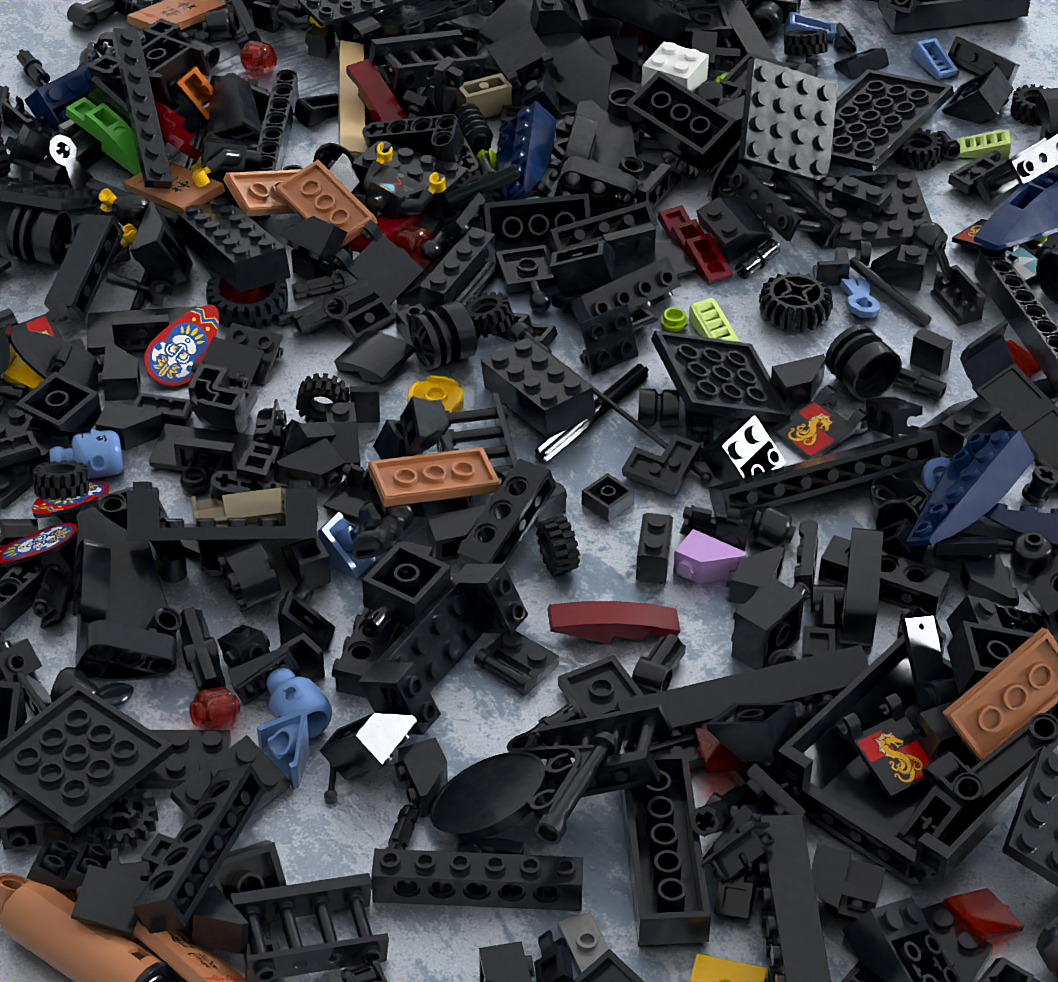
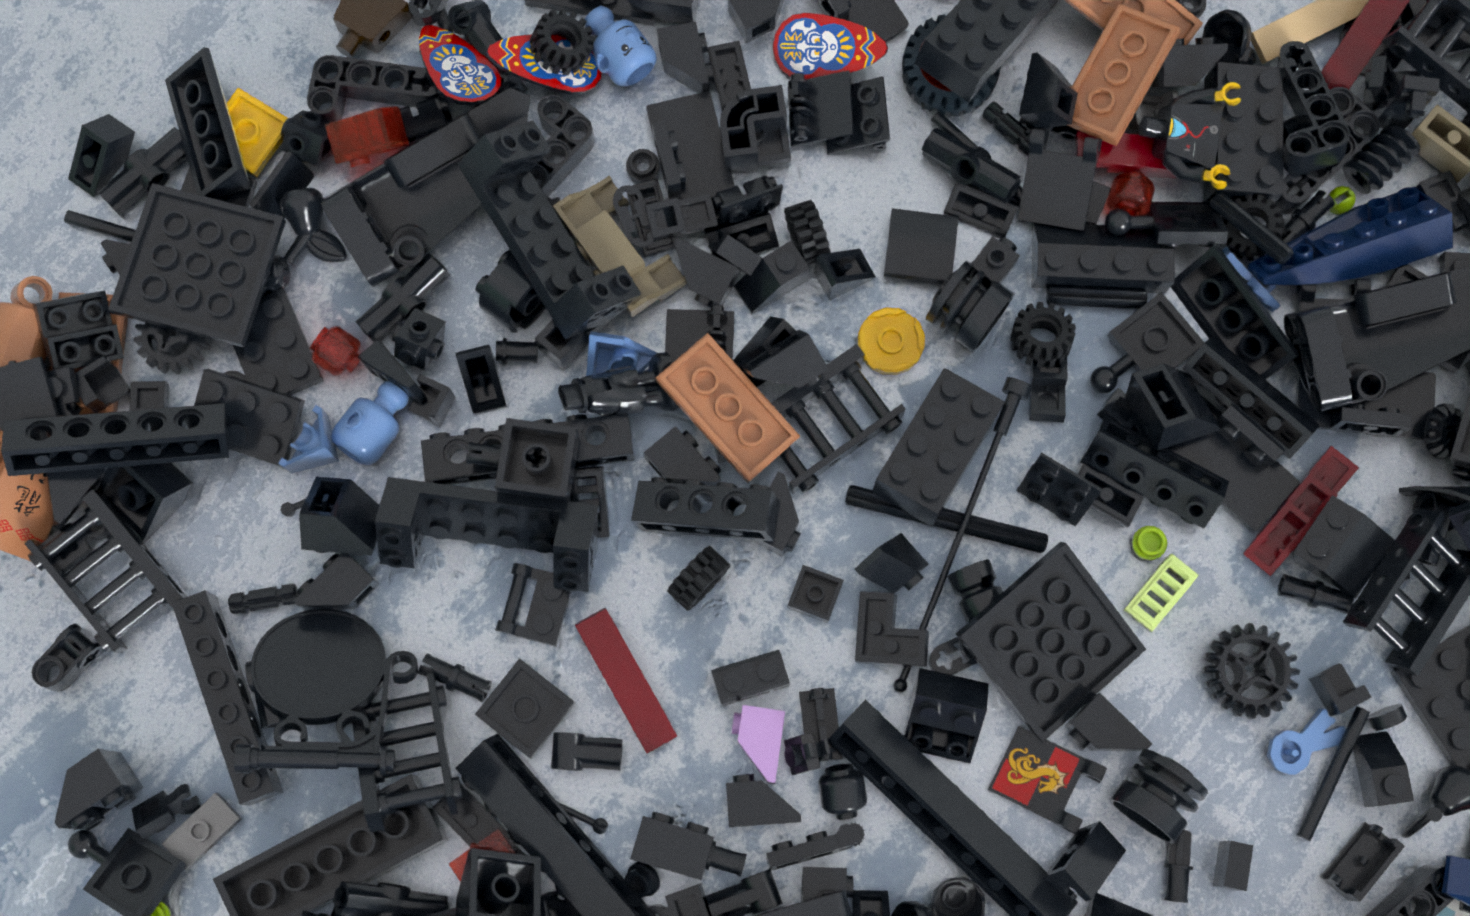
camera: 65 degrees right, 35 degrees up
none -> clear red brick [325,106,409,168]
none -> black slope [855,533,929,593]

